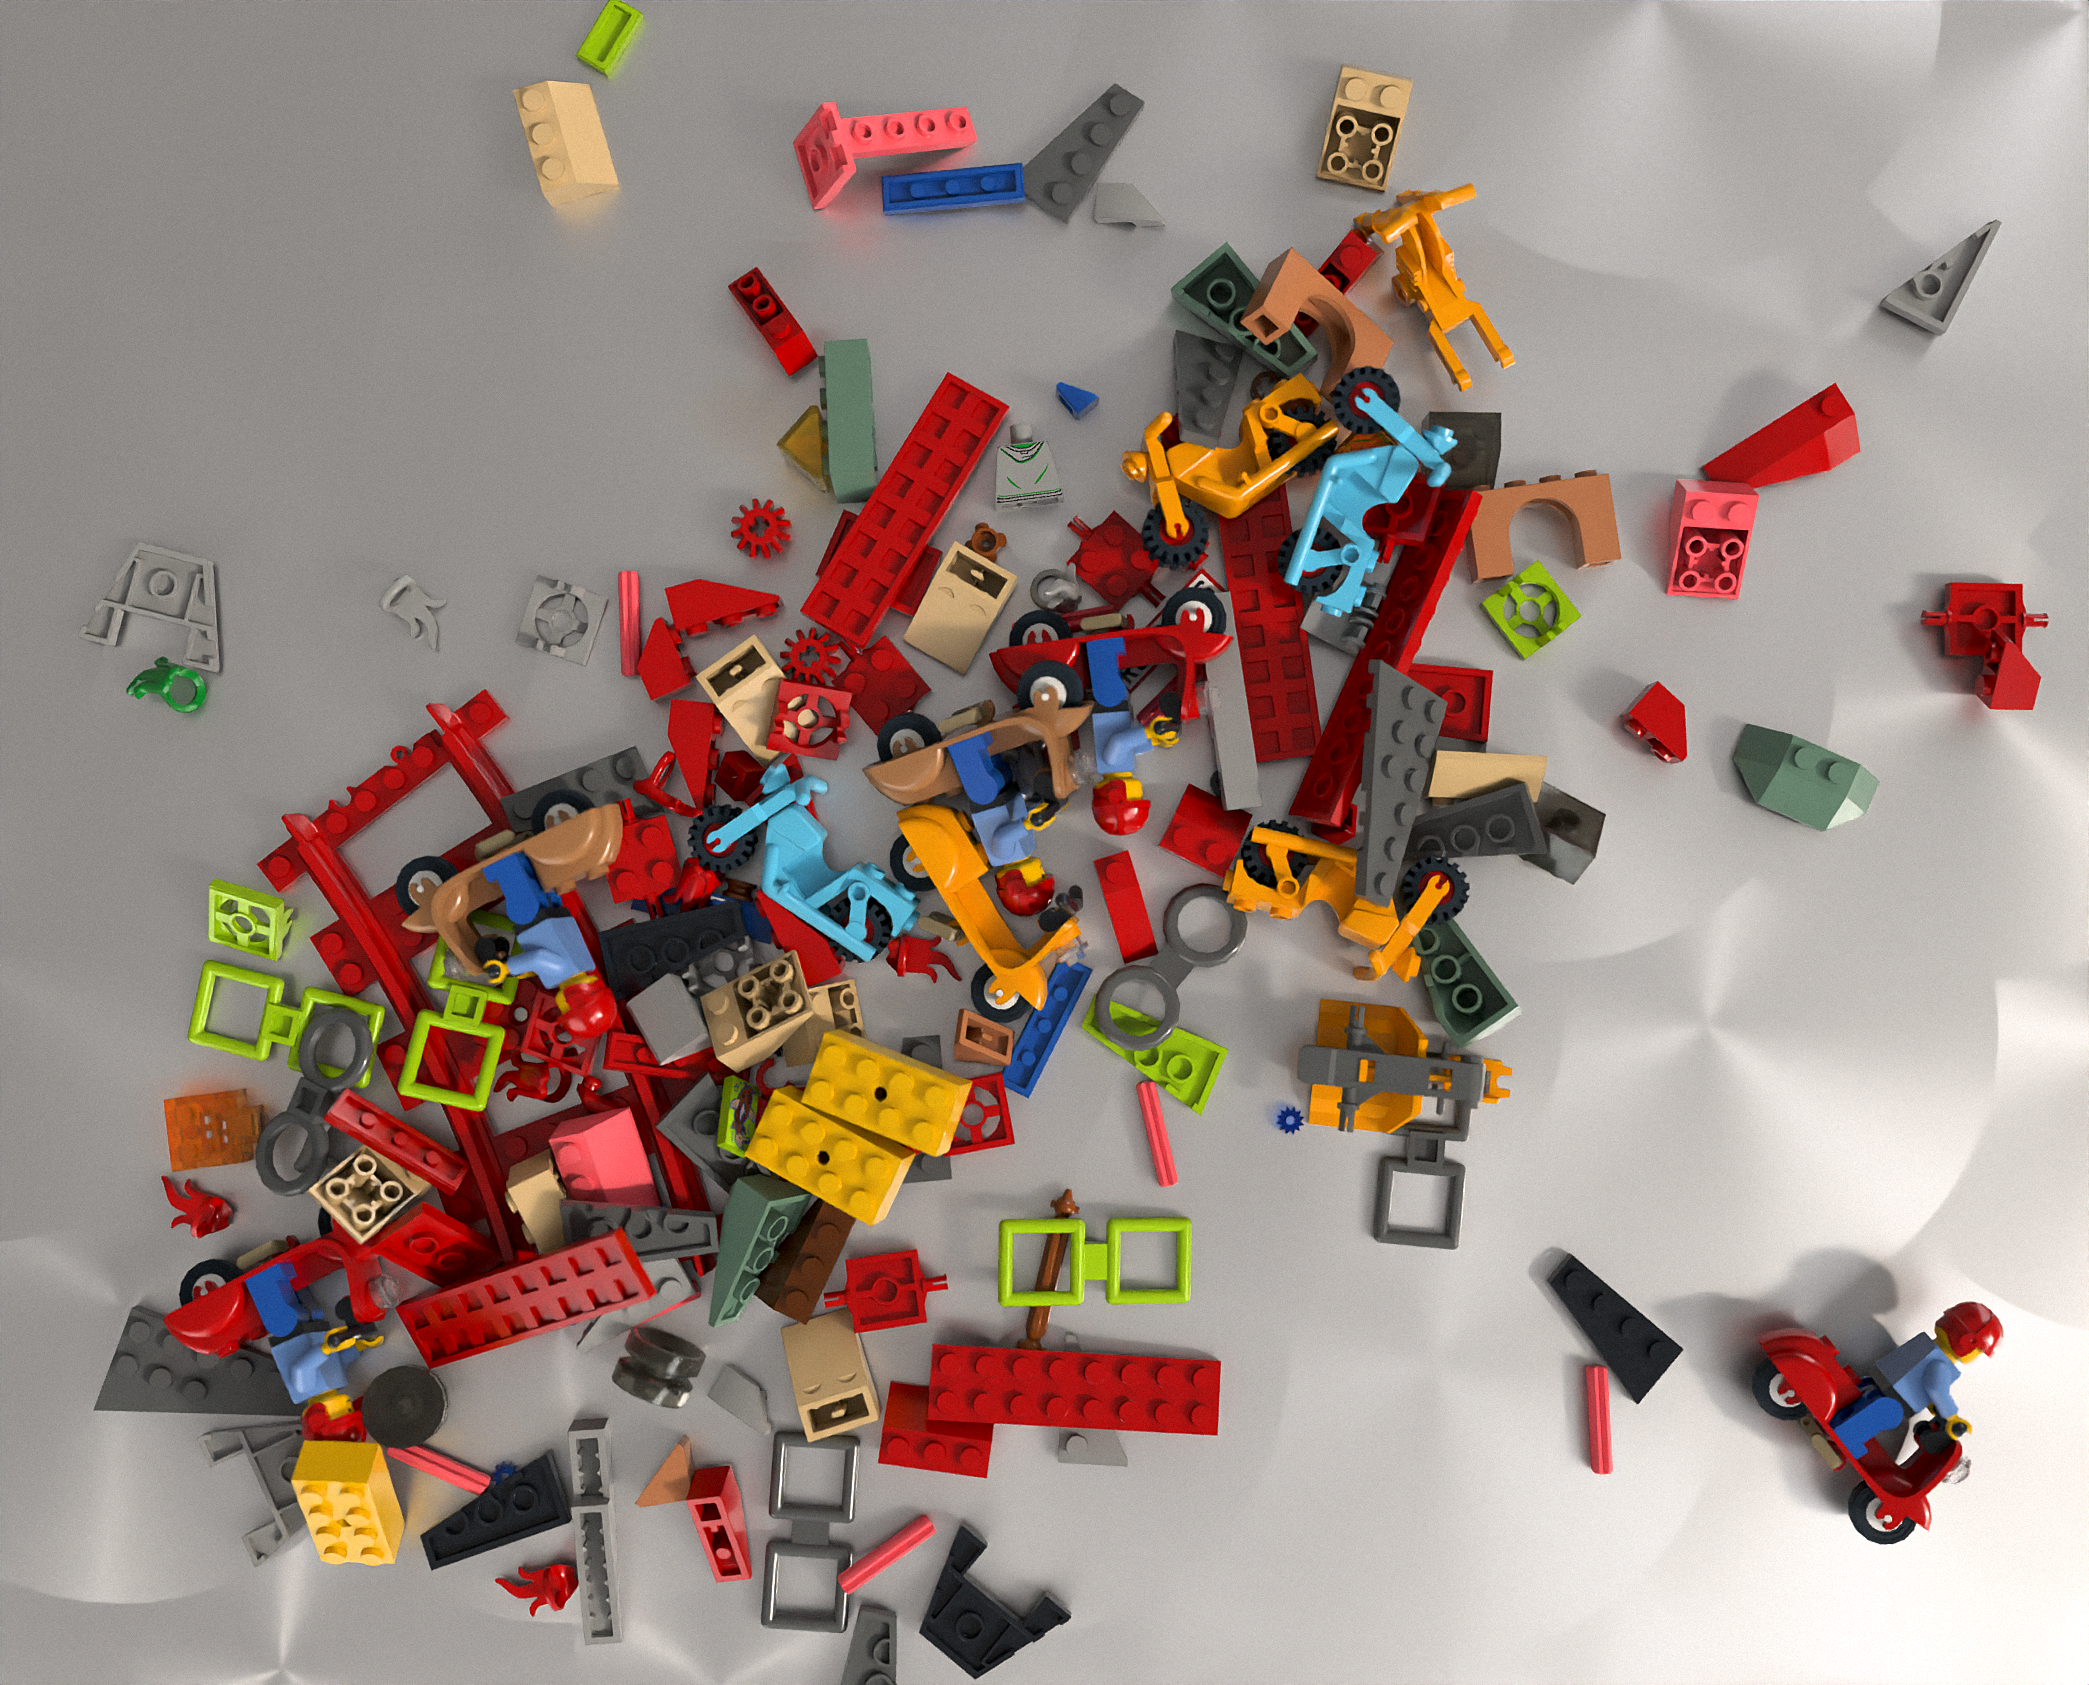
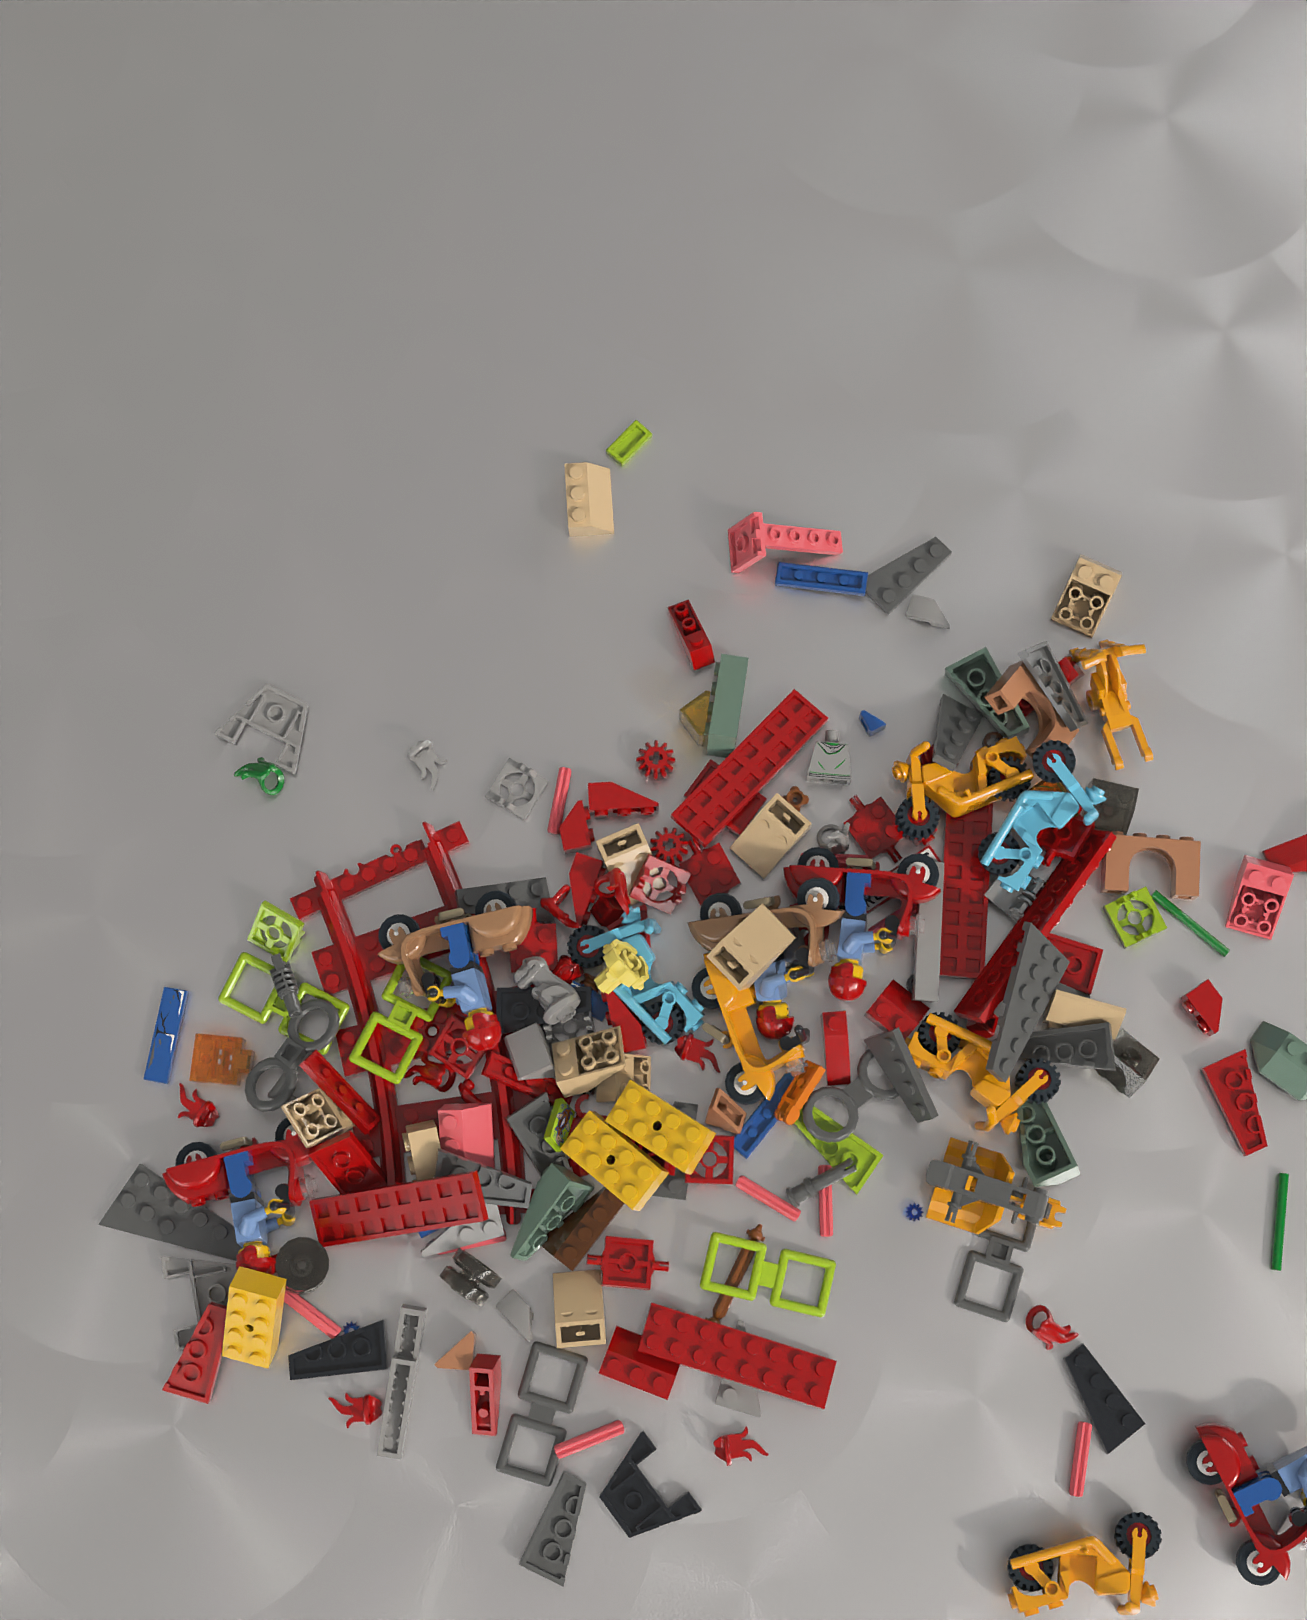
camera: 15 degrees right, 10 degrees down
none -> blue tile [144,987,189,1084]
none -> red wing [162,1302,227,1404]
none -> dark grey hinge [269,953,303,1018]
none -> light grey animal [513,957,580,1025]
none -> red piece [594,867,631,915]
none -> light yellow piece [594,939,649,994]
none -> tan slope [707,904,796,991]
none -> red piece [713,1426,769,1466]
none -> coral axle [736,1175,801,1221]
none -> orange hinge [774,1060,826,1126]
none -> dark grey pin [786,1158,857,1208]
none -> dark grey wing [864,1027,939,1123]
none -> light orange piece [1007,1512,1162,1617]
none -> dark grey wing [1018,641,1088,732]
none -> red piece [1026,1305,1079,1350]
none -> green bar [1151,890,1230,957]
none -> red wing [1201,1049,1268,1156]
none -> green bar [1271,1173,1289,1271]

